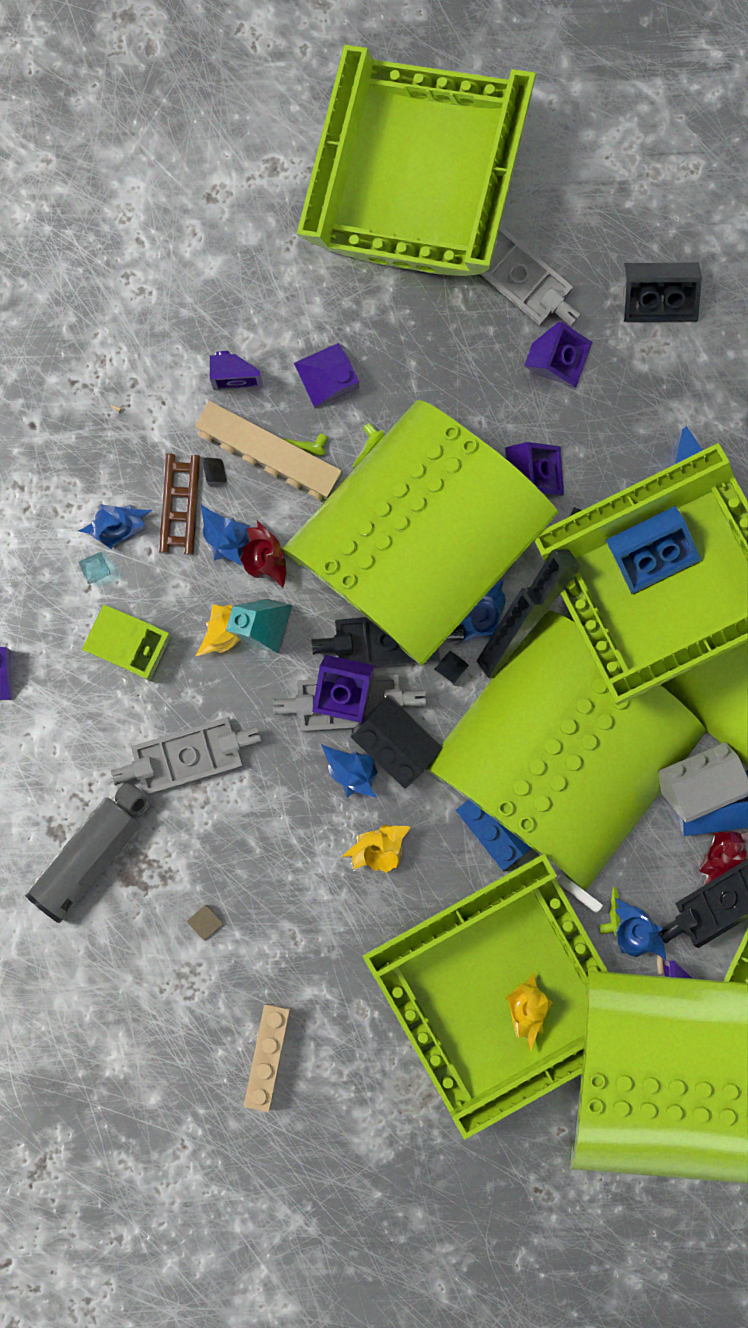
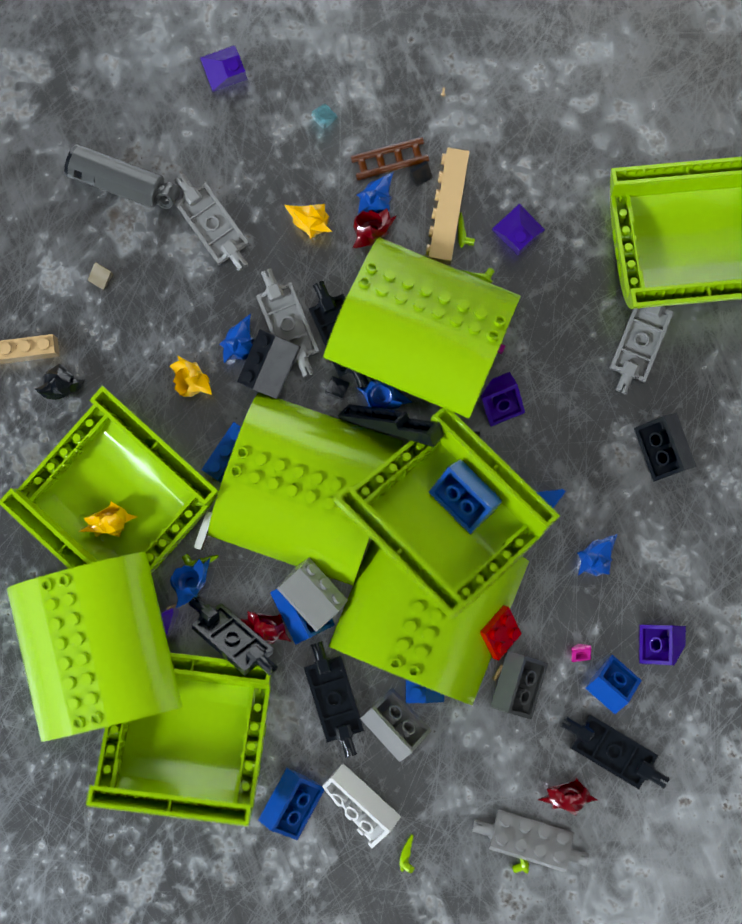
camera: 75 degrees right, 0 degrees up
blue hair [78,504,152,549] -> none
lime slope [81,604,172,682] -> none
dark purple slope [209,351,263,390] -> none
teal slope [226,599,292,653] -> none
dark purple slope [312,655,375,723] -> none
dark purple slope [524,322,592,388] -> none
none -> black hair [35,364,85,400]

